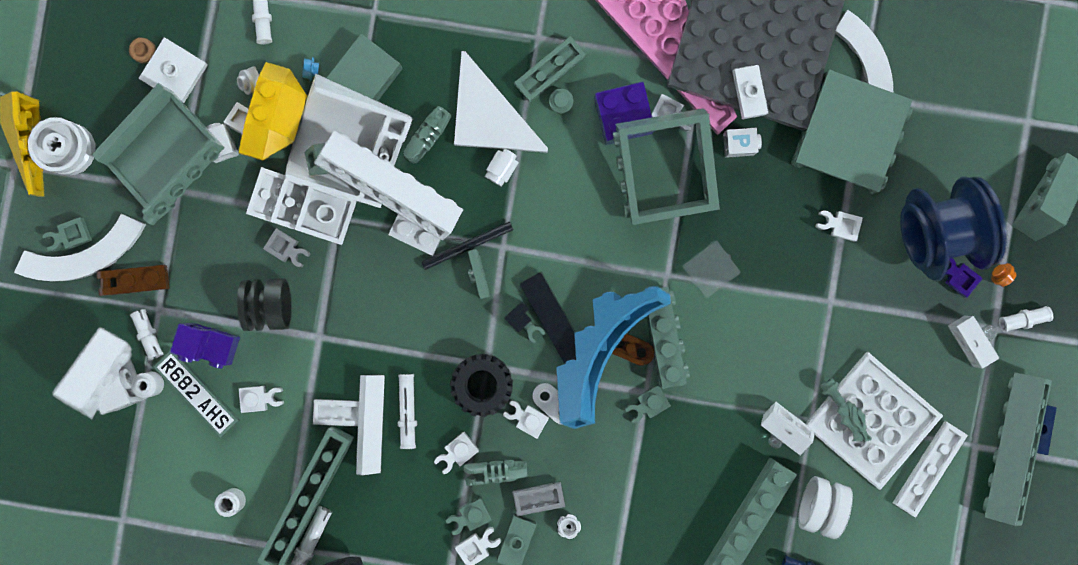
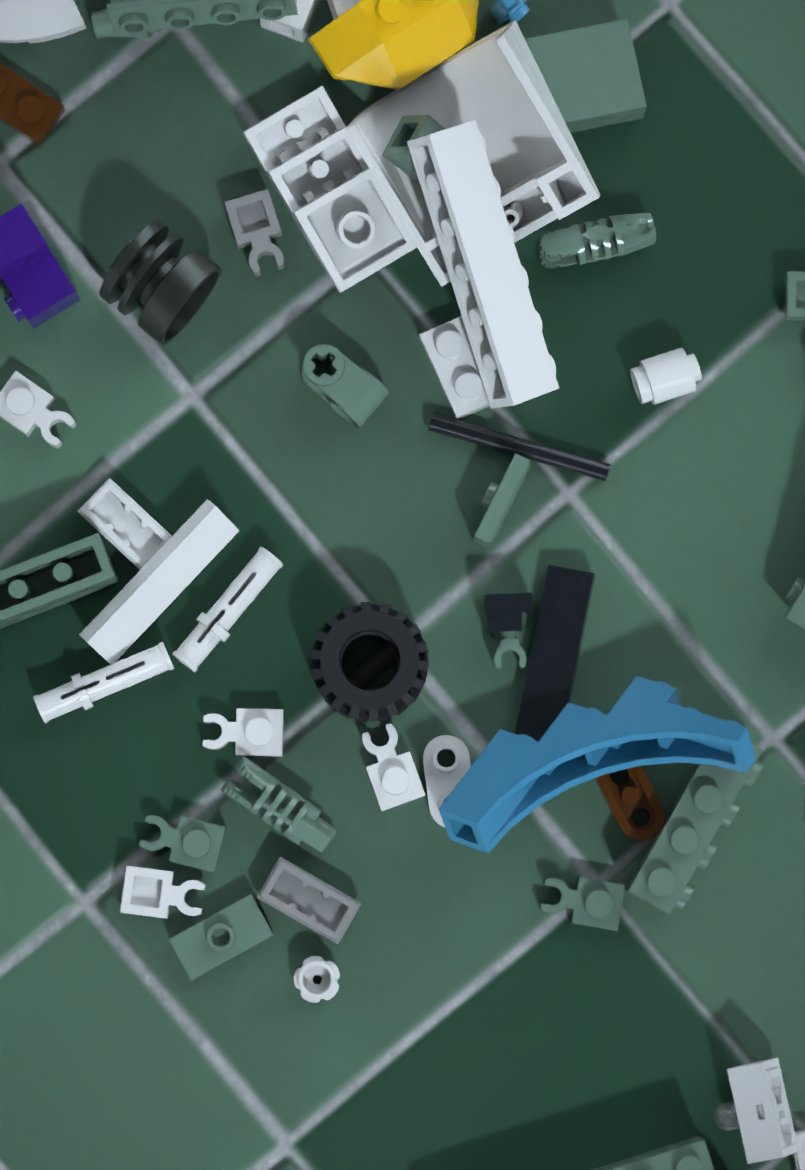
camera: 40 degrees right, 5 degrees down
white tile [454,51,548,153] -> none
none -> white pin [33,642,174,723]
none -> sand green piece [302,344,389,429]

